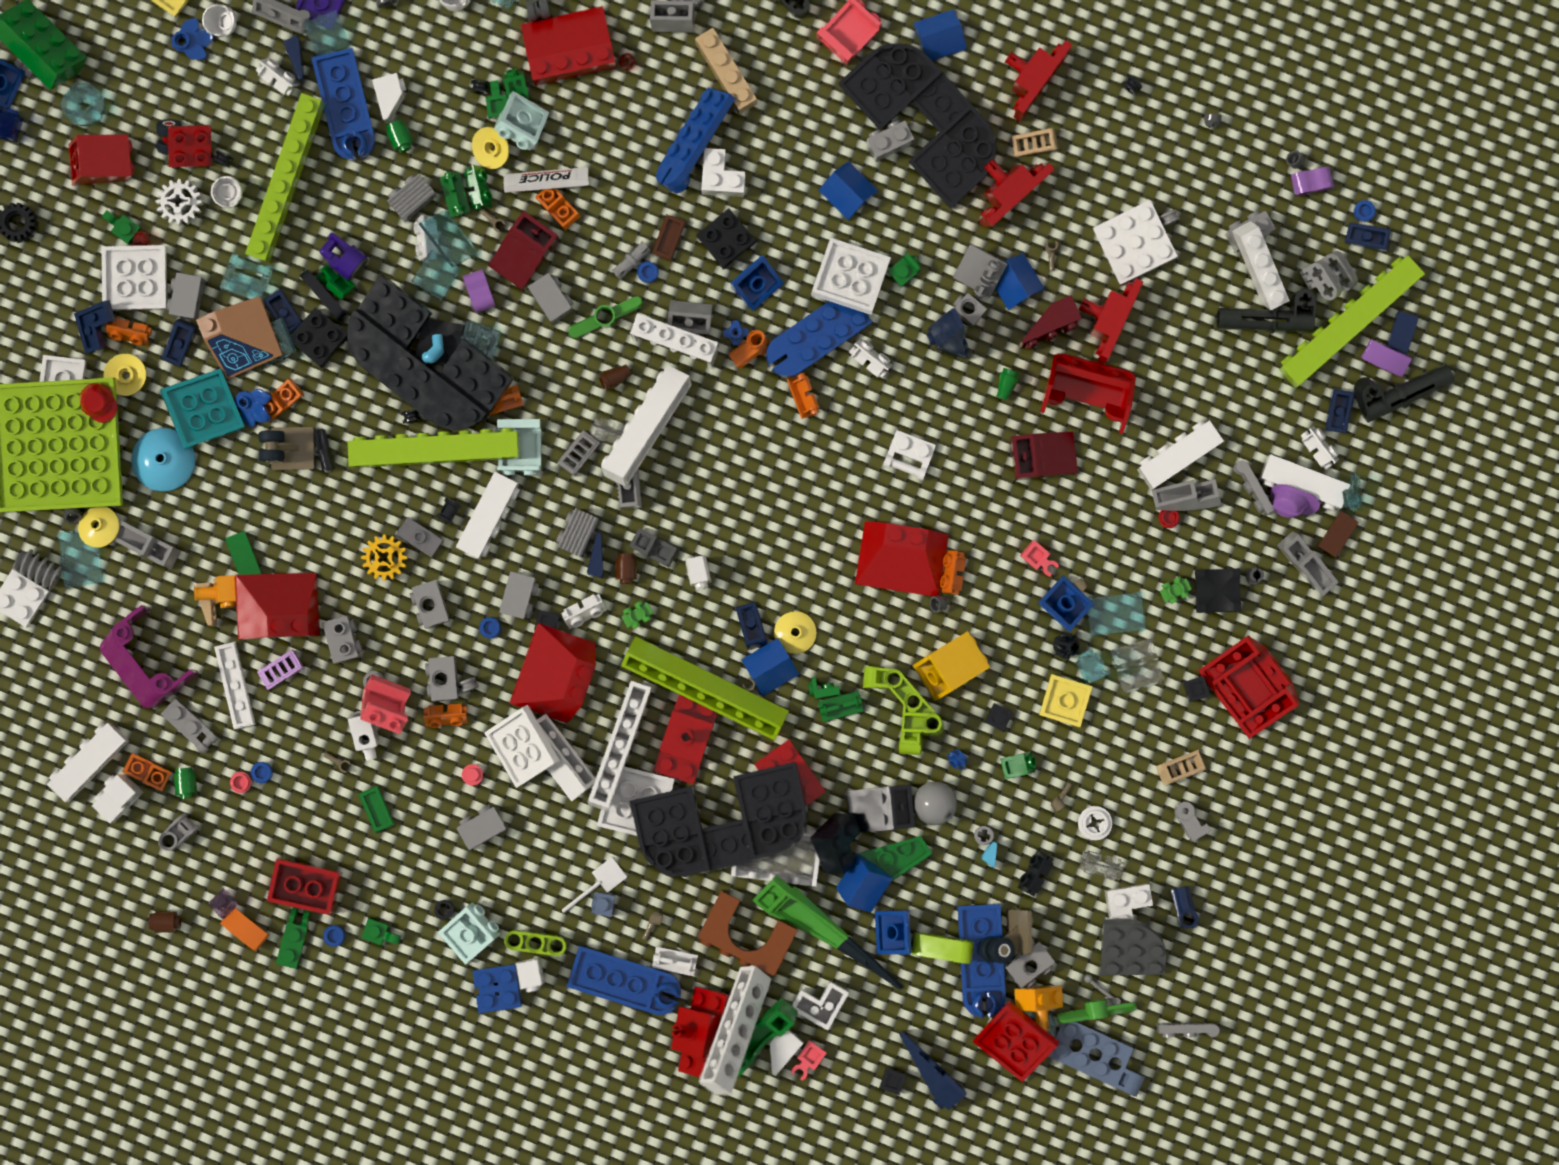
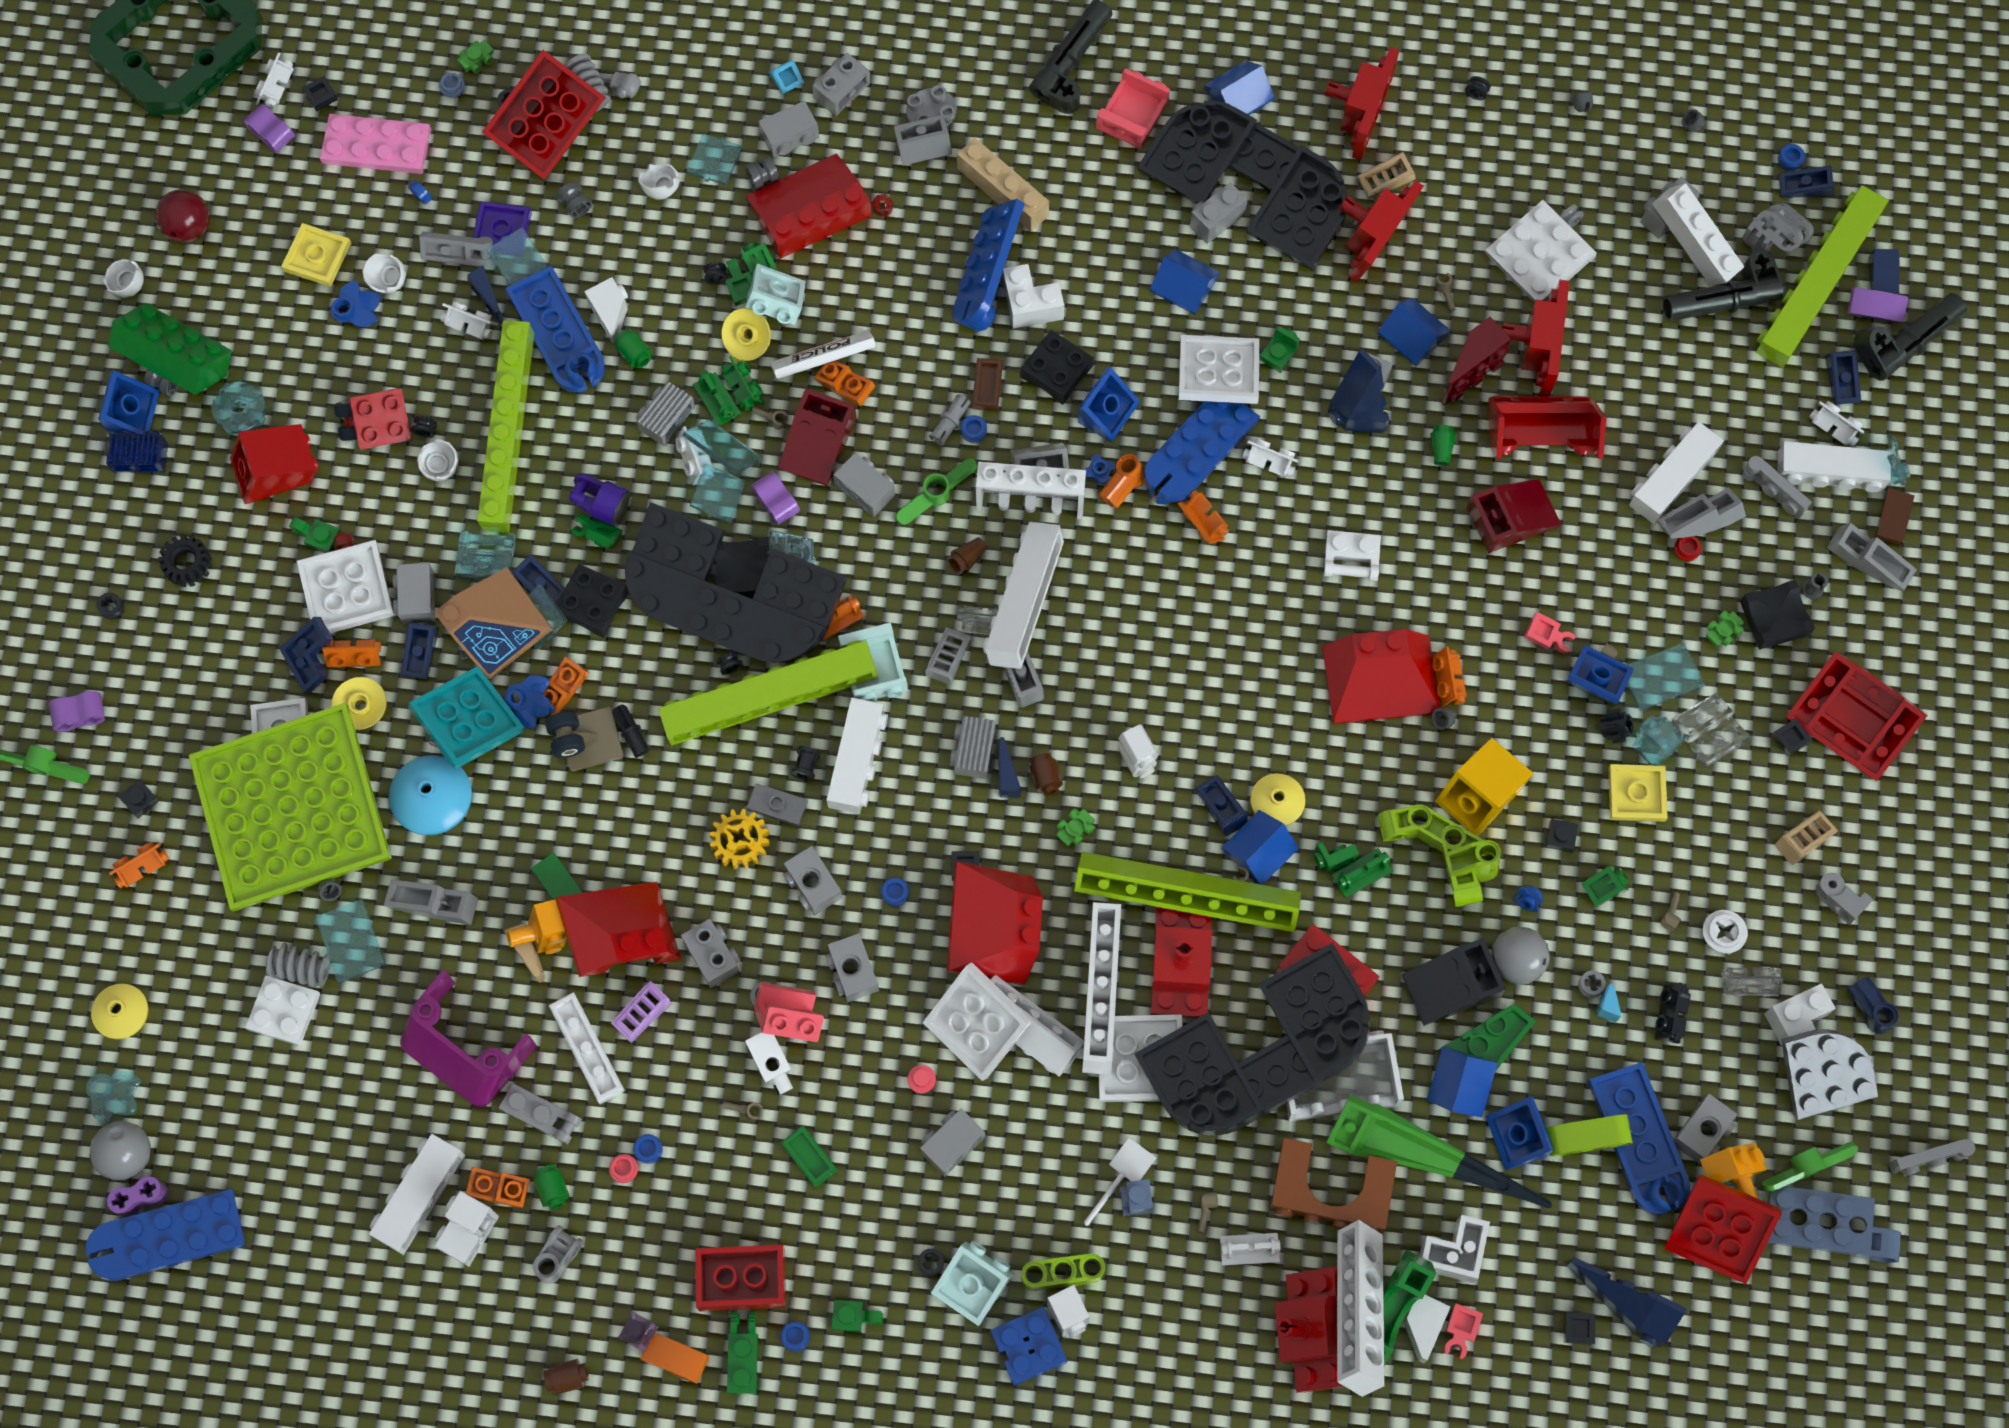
camera: 15 degrees left, 15 degrees down
light yellow dish [78,507,120,548] -> none
red hat [80,383,118,423] -> none
white gear [156,179,203,226] -> none
black beam [299,269,347,322] -> none
medium azure arm [422,334,444,364] -> none
orange hinge [423,703,468,728] -> none
light grey bush [457,677,479,693] -> none
light grey brick [499,571,539,620] -> none
white hinge [561,594,607,629] -> none
blue plate [567,946,681,1015] -> none
dark grey slope [629,528,679,568] -> none
black brick [810,813,861,875] -> none
light grey hinge [953,243,1007,299] -> none
plate [979,909,1034,963] -> none
light grey hinge [1084,975,1121,1005] -> none
medium lavender piece [1270,484,1320,518] -> none
medium lavender axle [1291,166,1334,196] -> none

